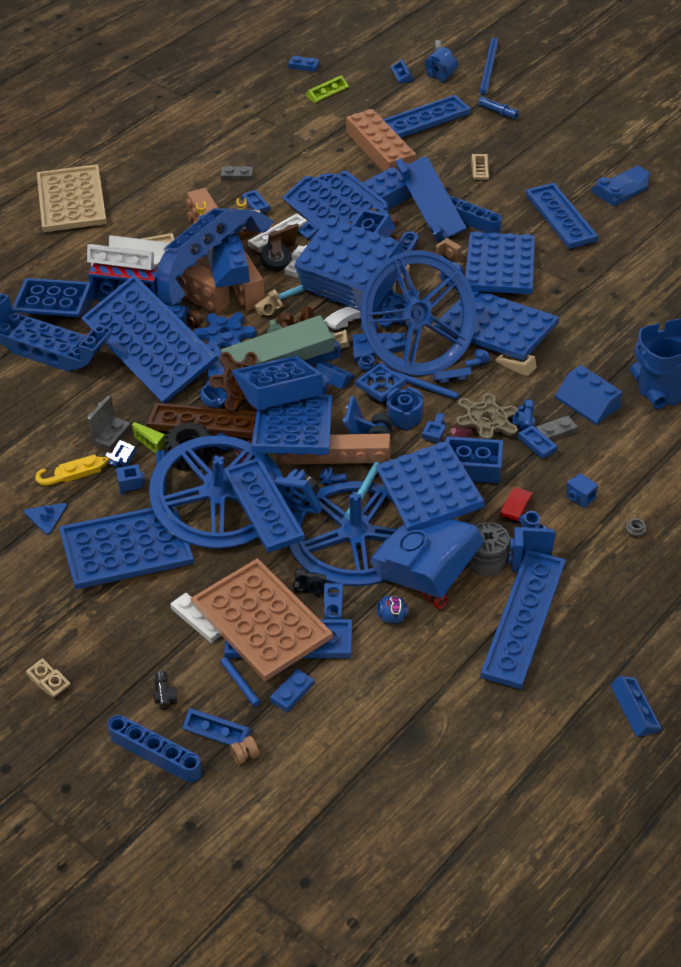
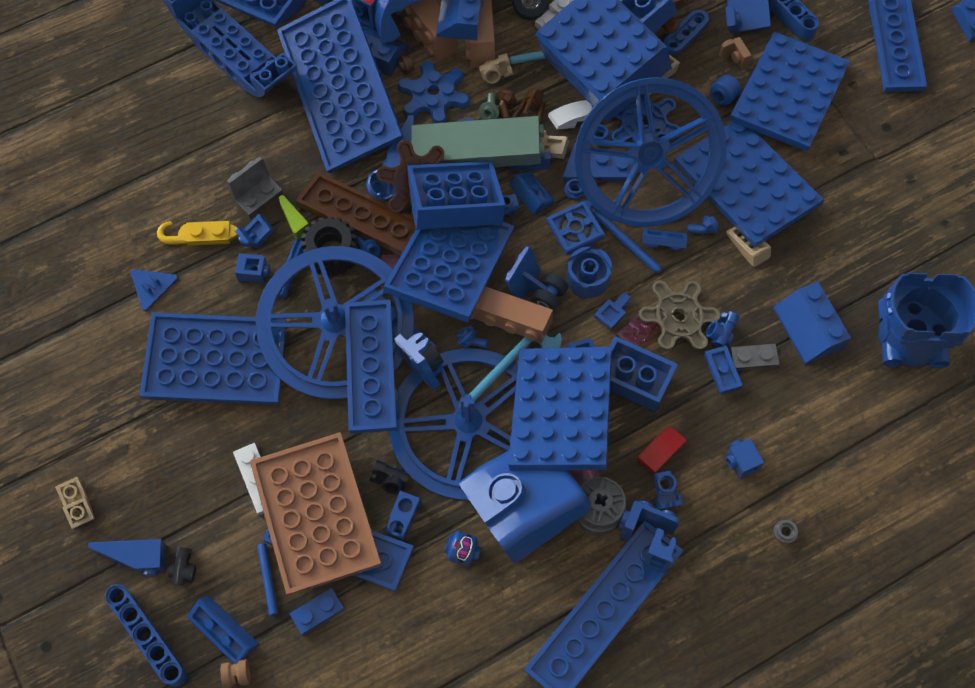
camera: 20 degrees right, 20 degrees up
none -> blue slope [88,539,167,577]
none -> blue hinge [644,528,676,573]

